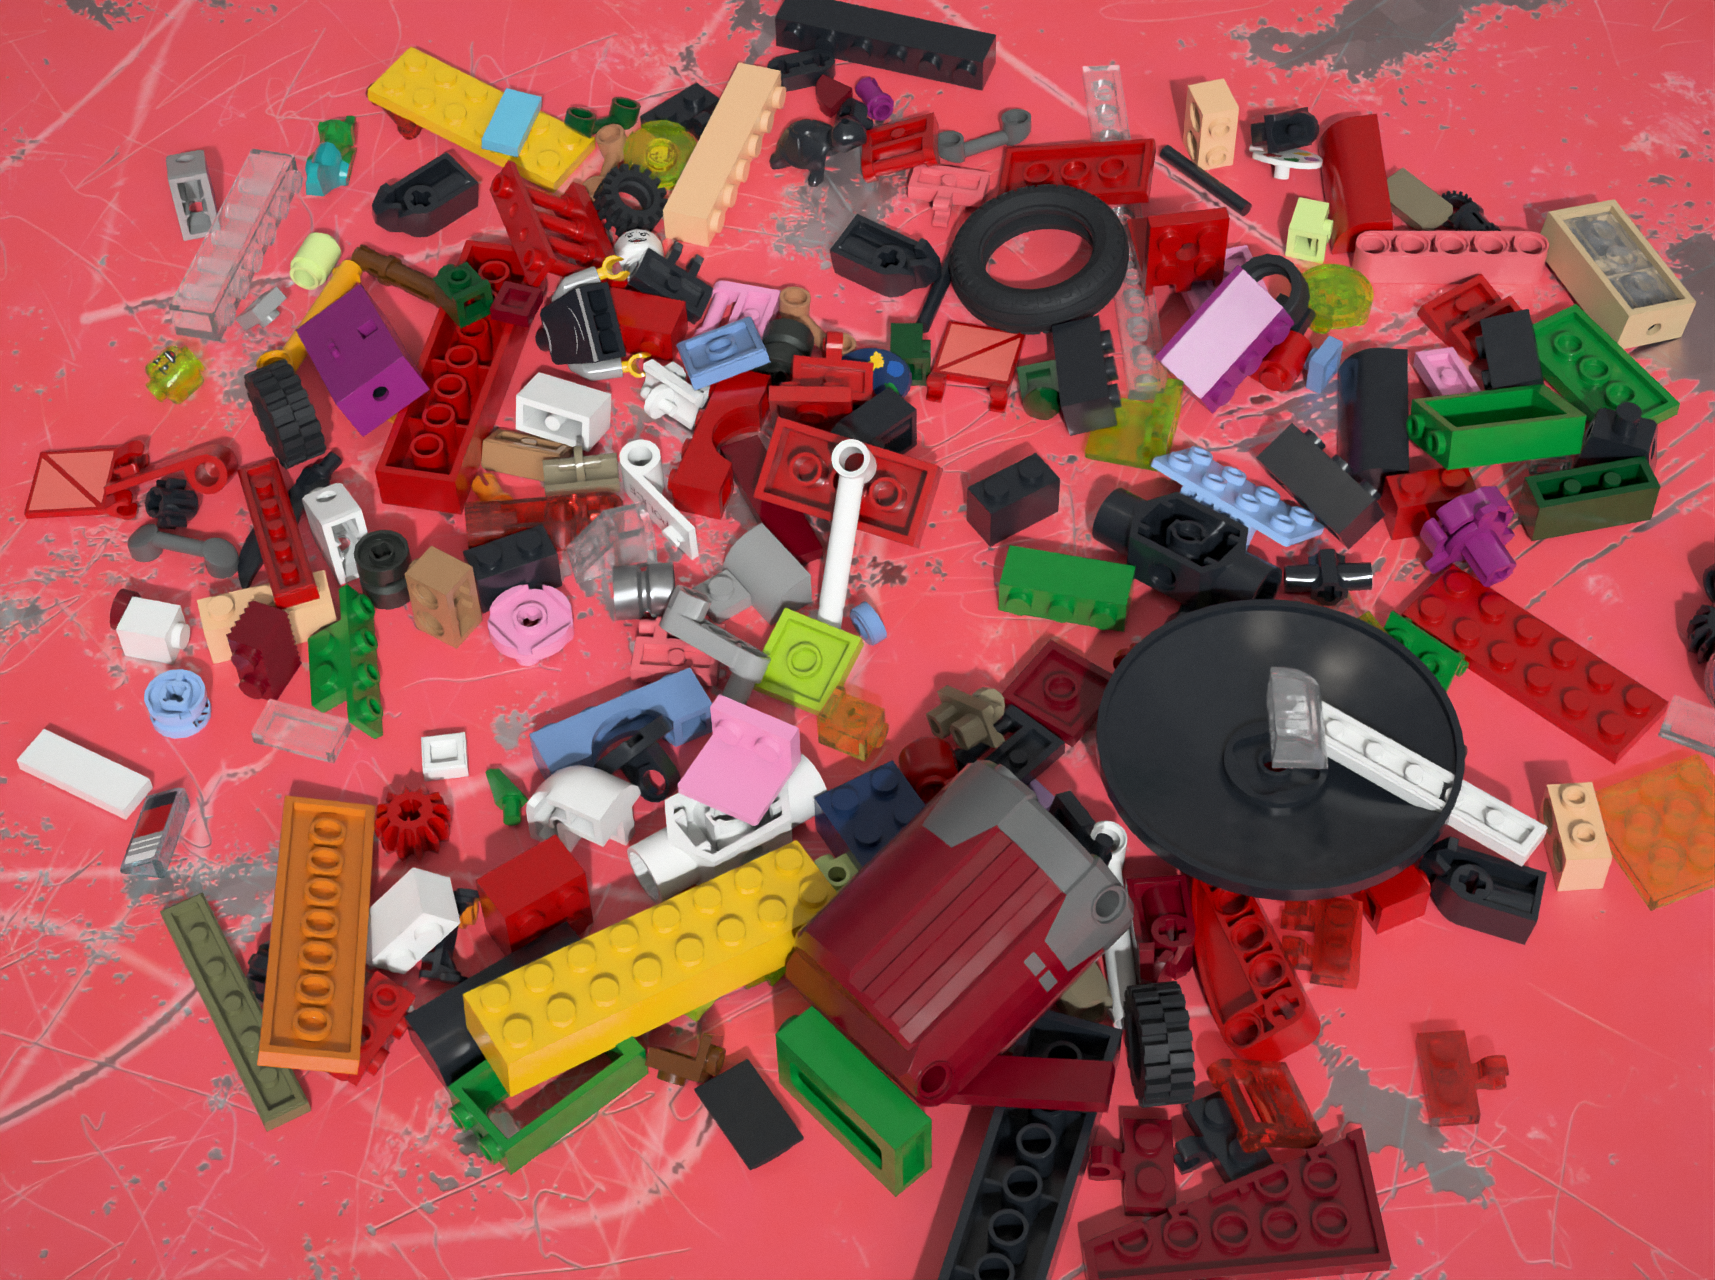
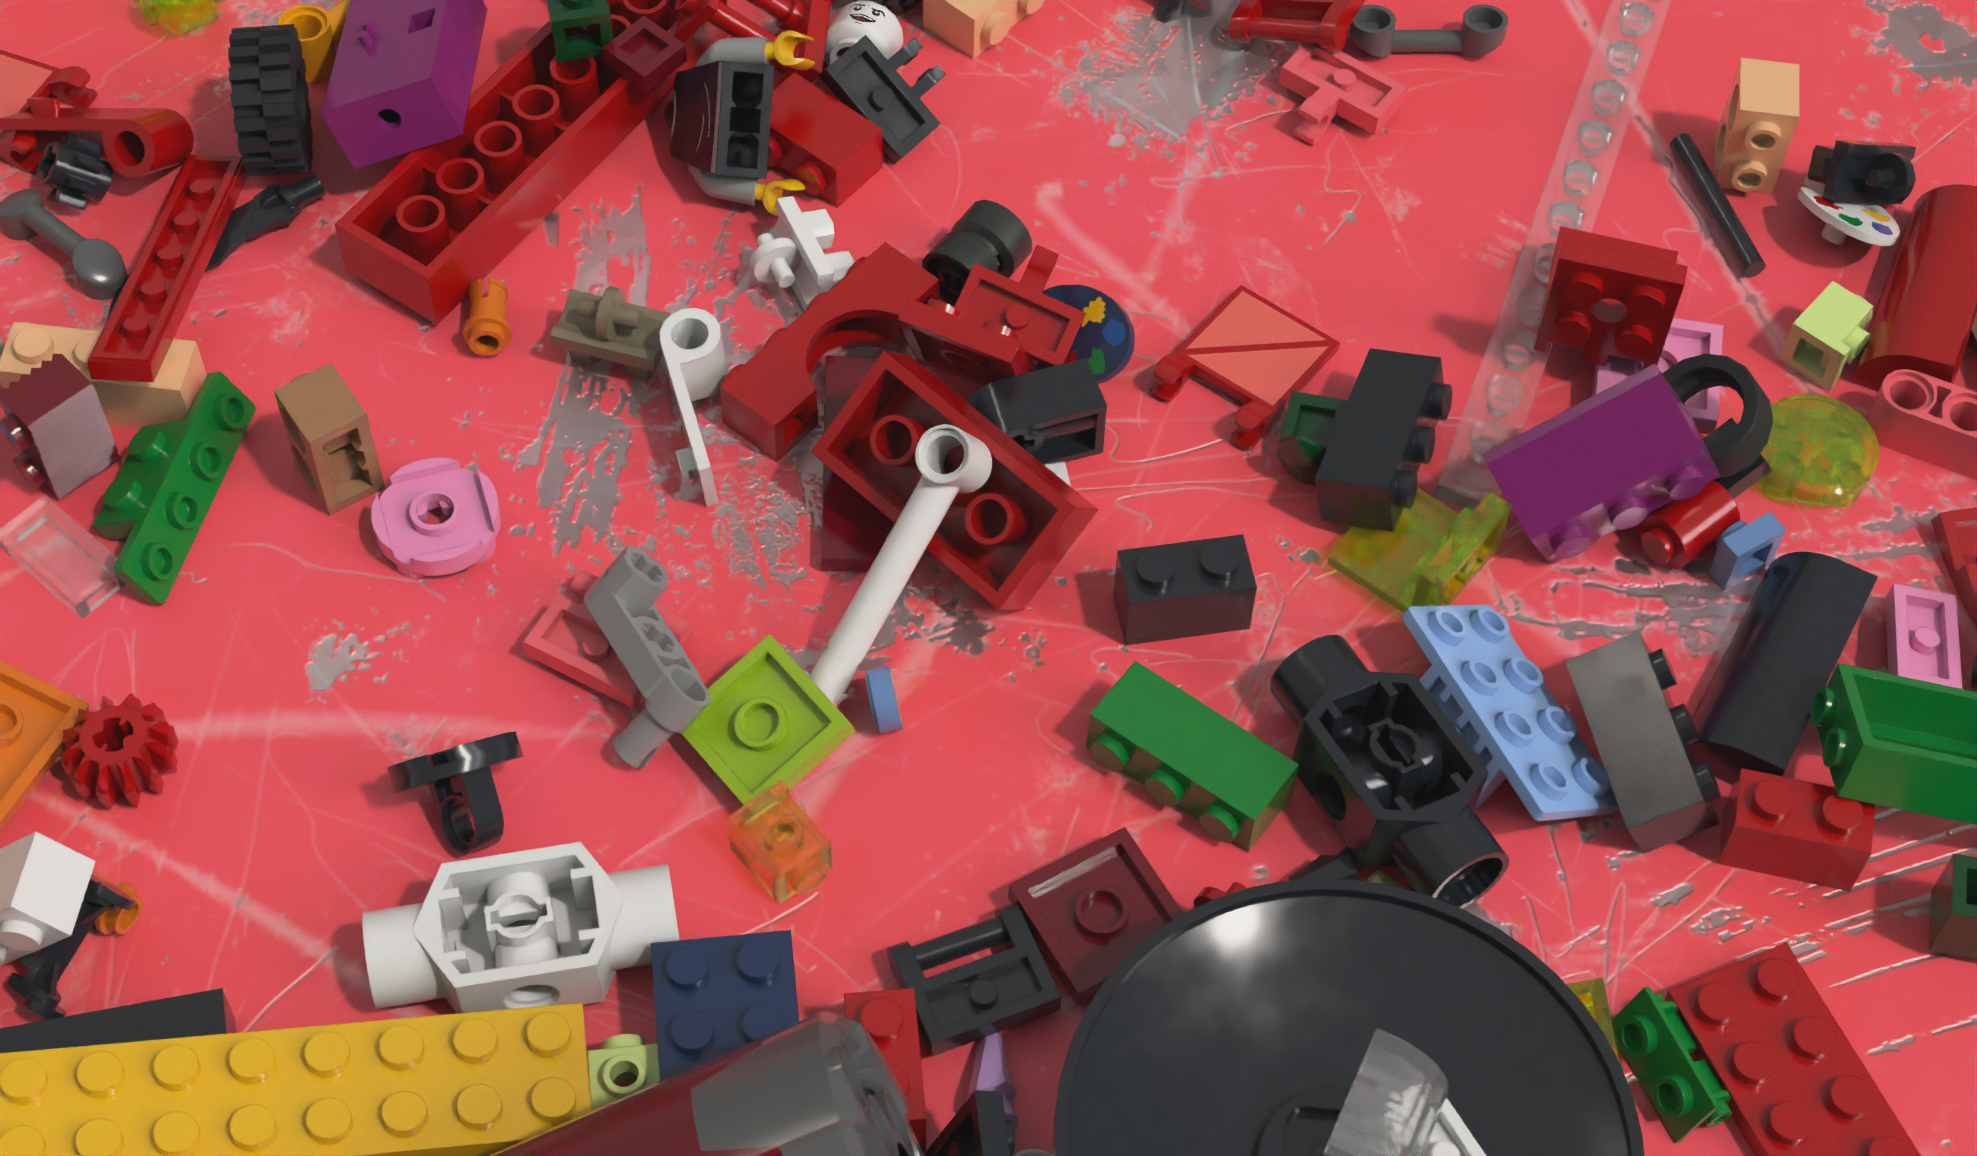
camera: 20 degrees right, 5 degrees up
white torso [302,483,368,585] -> none
pearl dark grey wheel [353,530,412,610] -> none
white tile [421,732,469,782] -> none
black brick [463,524,562,613] -> none
clear red beam [464,491,624,552] -> none
red brick [476,834,594,956] -> none
medium nougat slope [481,429,574,482] -> none
green bar [485,769,528,826] -> none
white brick [516,372,611,452] -> none
white brick [526,765,641,852] -> none
medium blue arch [529,667,712,780] -> none
clear slope [566,501,658,583] -> none
flat silver wheel [613,562,675,621] -> none
medium blue tile [676,316,770,391] -> none
bright pink bracket [678,694,801,826] -> none
light grey plate [692,569,752,624] -> none
bright pink plate [693,281,781,339] -> none
light grey brick [722,523,812,626] -> none
nougat bar [779,287,856,356] -> none
black piece [830,214,941,297] -> none
dark green brick [890,323,931,386] -> none
red head [899,737,959,804] -> none
black bar [916,243,953,333] -> none
dark tan hips [926,685,1005,751] -> none
black tyre [949,184,1129,335] -> none
red tile [998,138,1156,205] -> none
black axle [1284,549,1372,606] -> none
magenta piece [1420,486,1517,587] -> none

